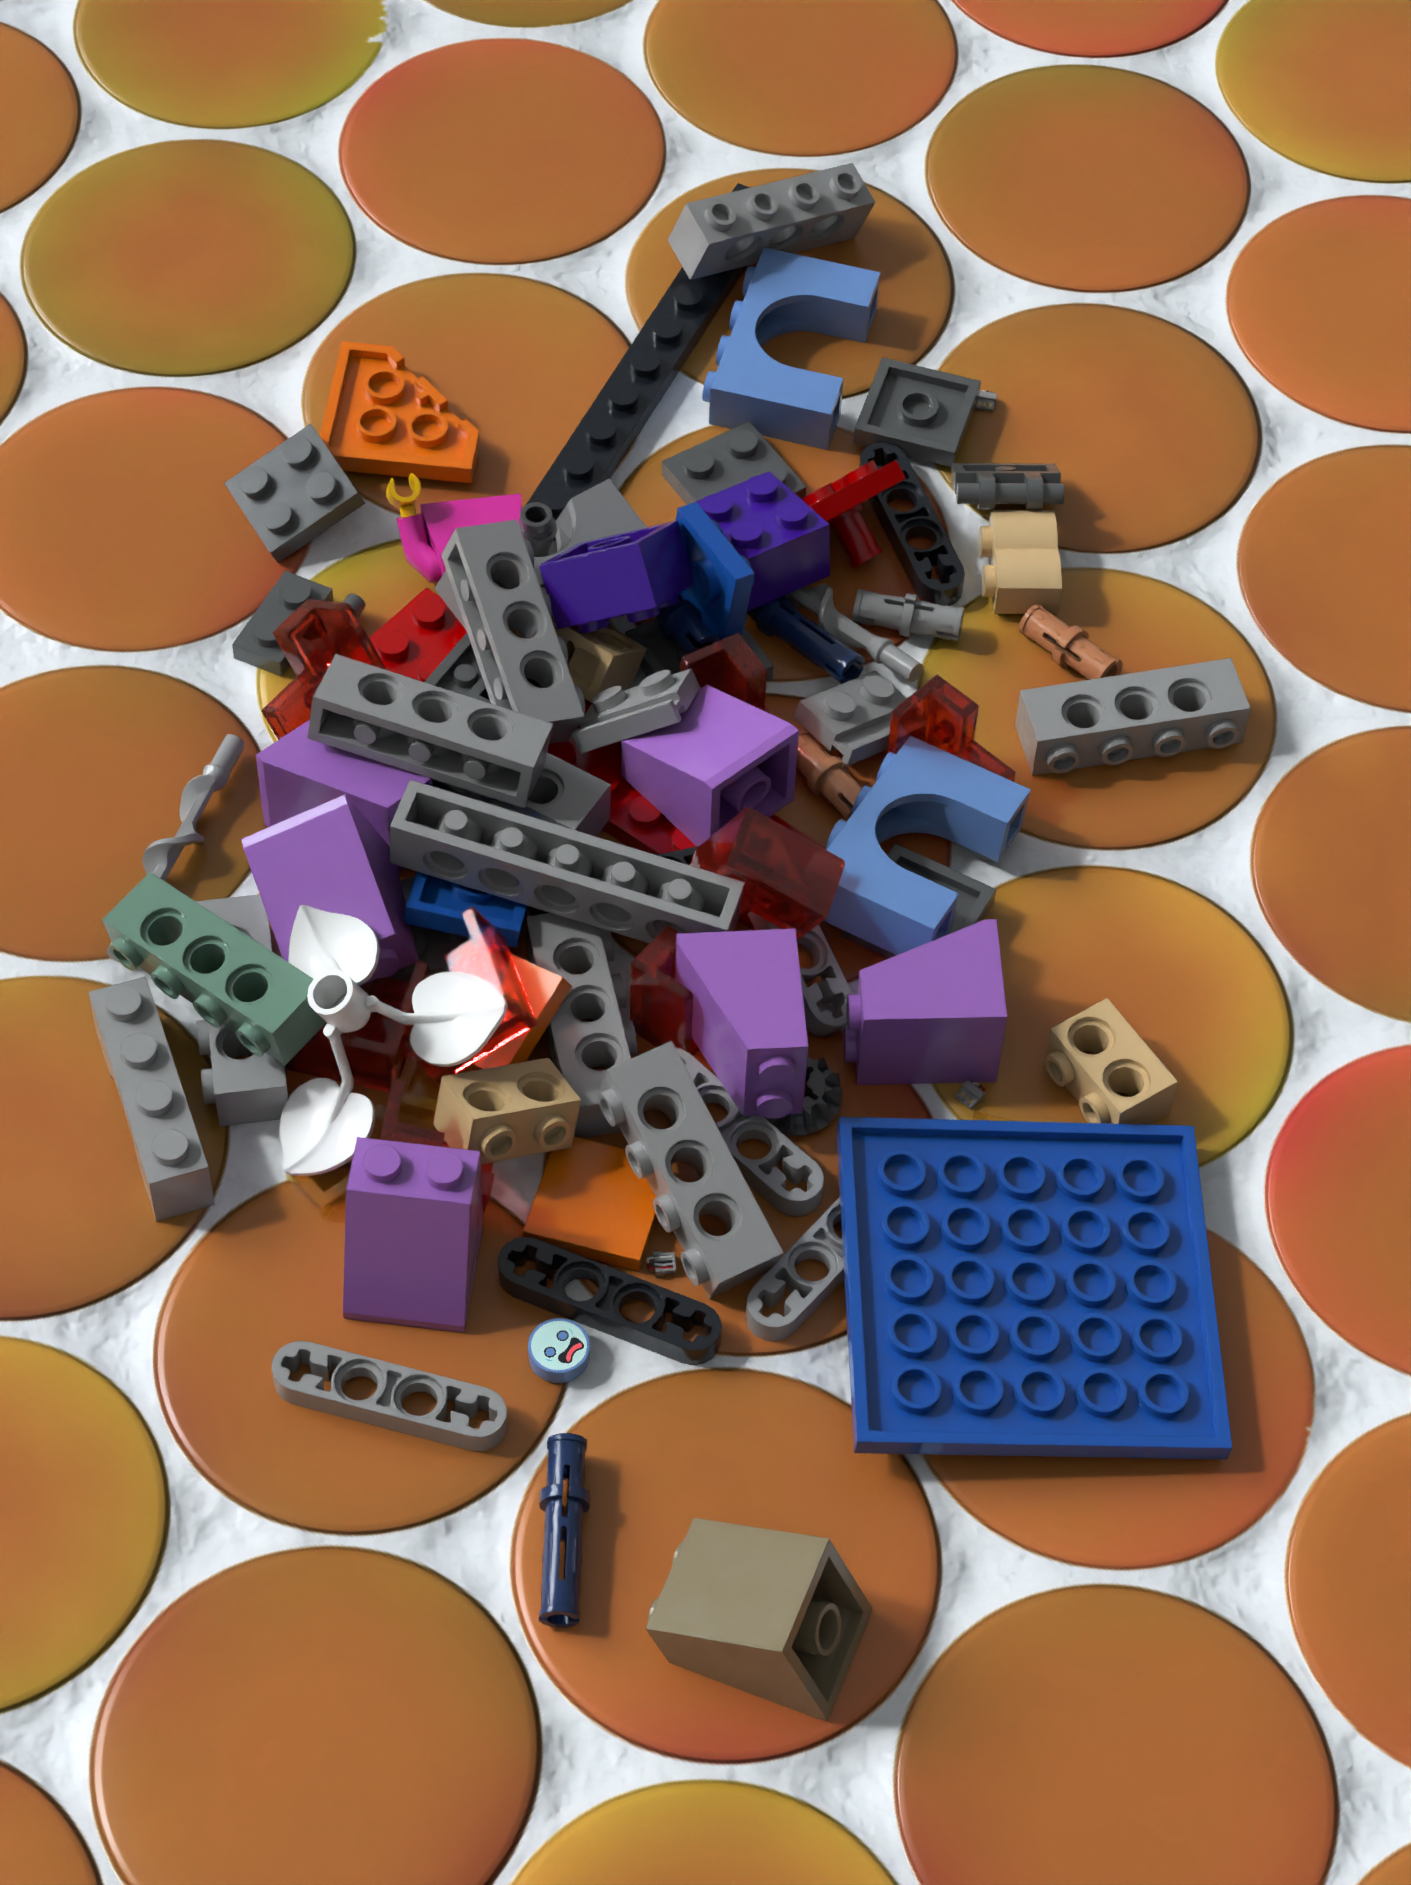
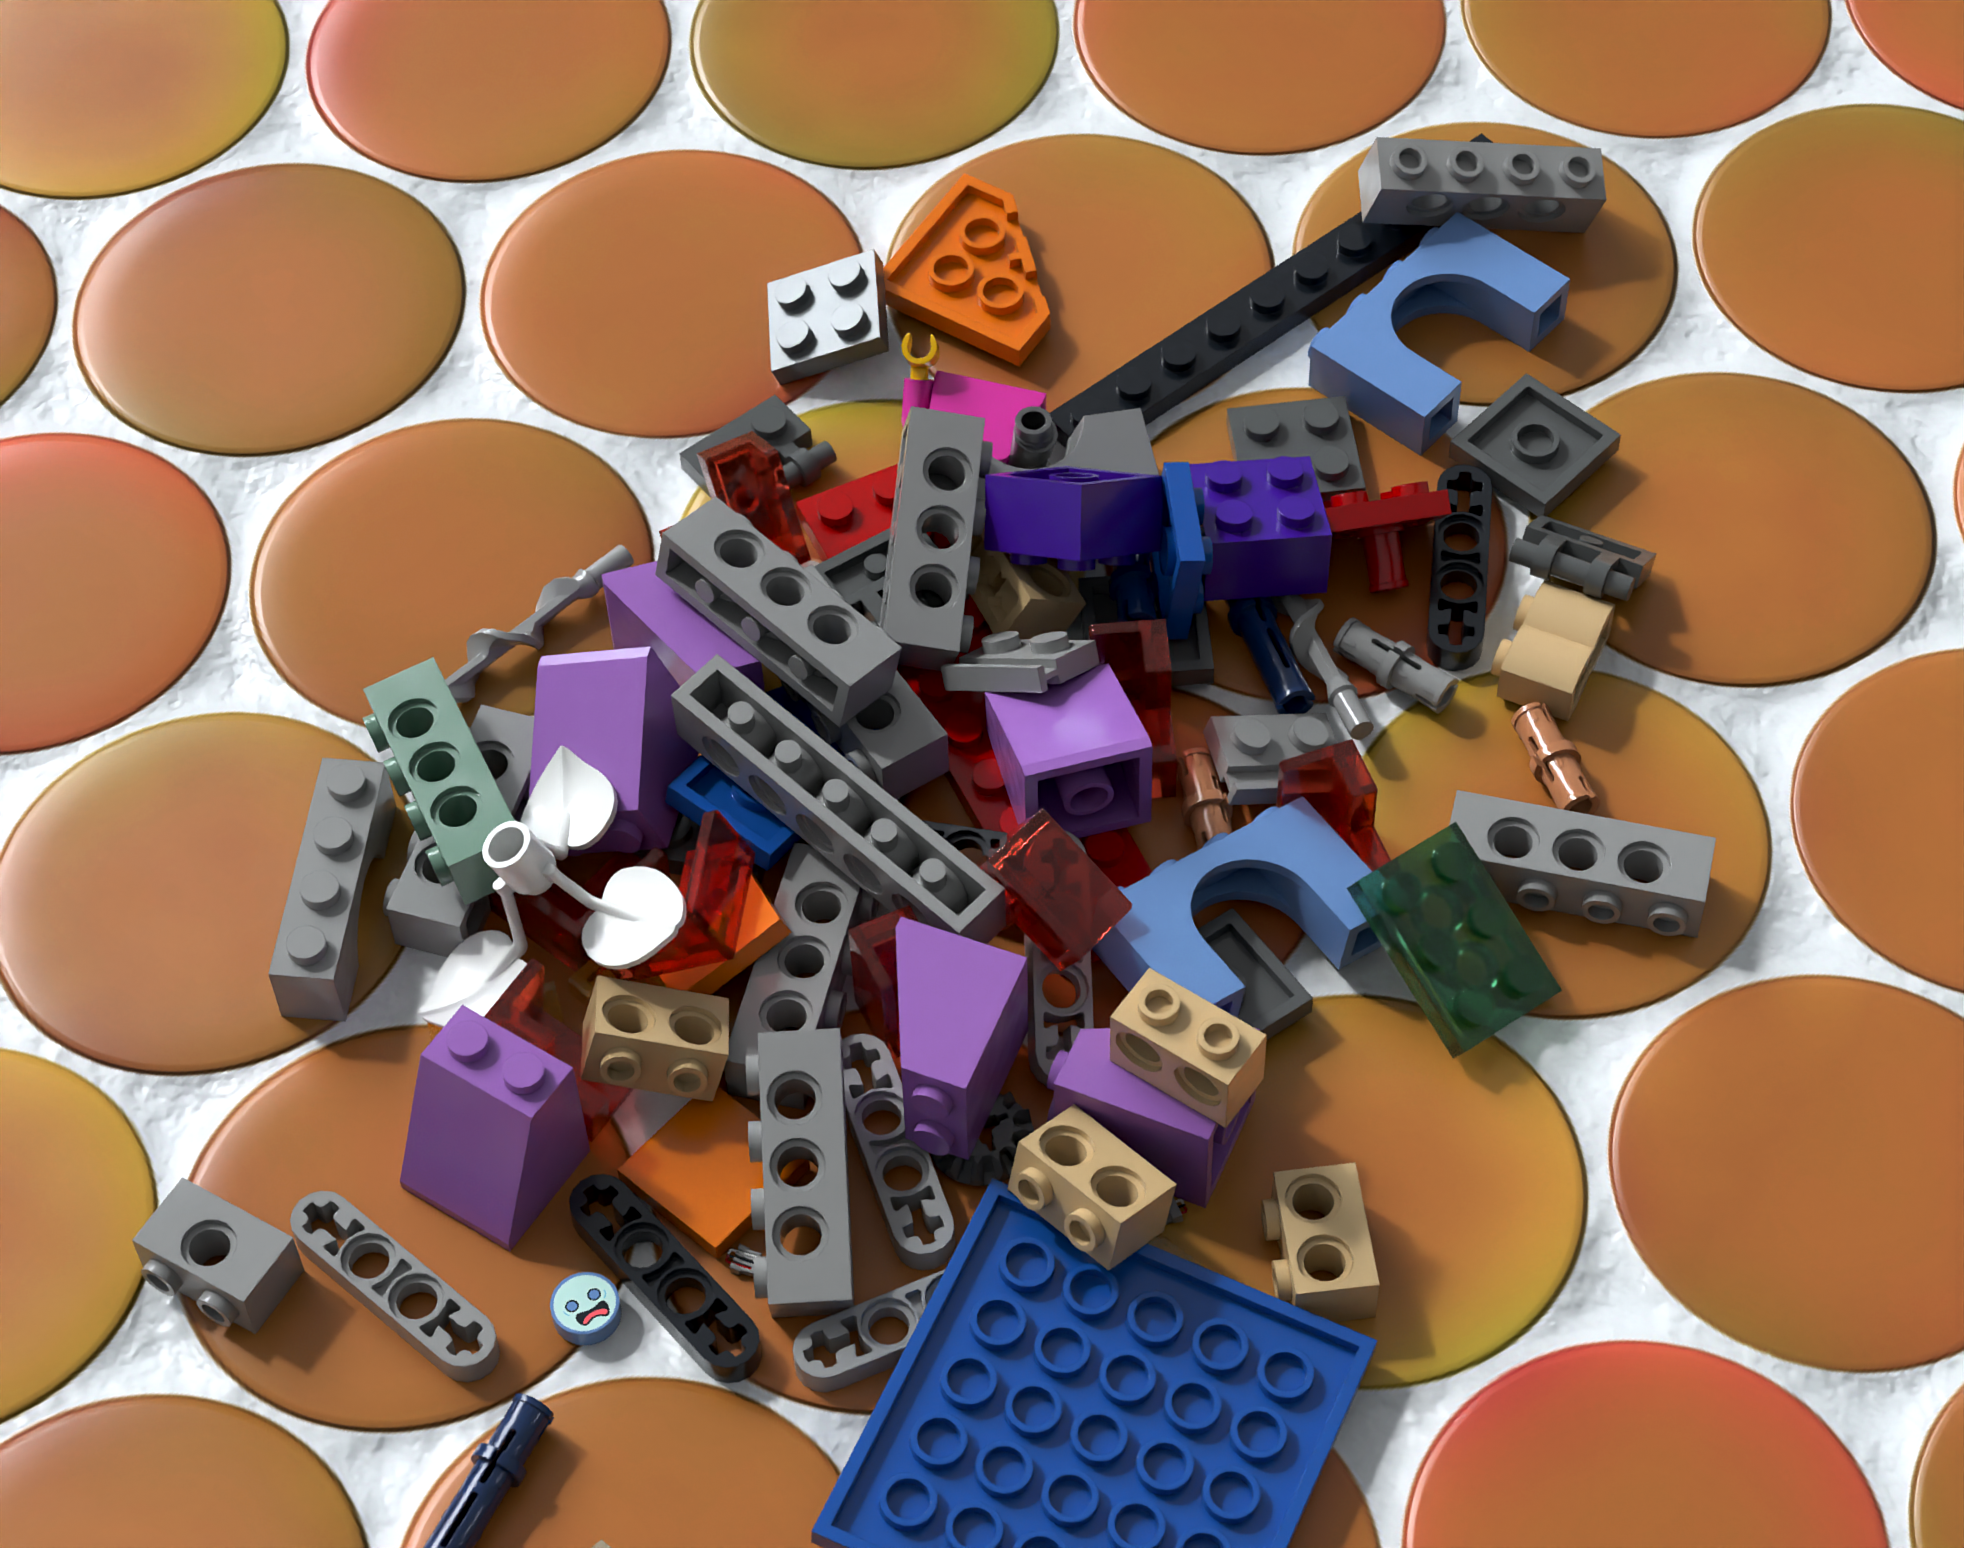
camera: 30 degrees right, 0 degrees up
light grey piece [975,390,997,412] -> none
none -> light grey brick [132,1177,304,1334]
none -> tan brick [1008,1104,1176,1271]
none -> tan brick [1110,968,1267,1128]
none -> clear green plate [1347,822,1562,1059]

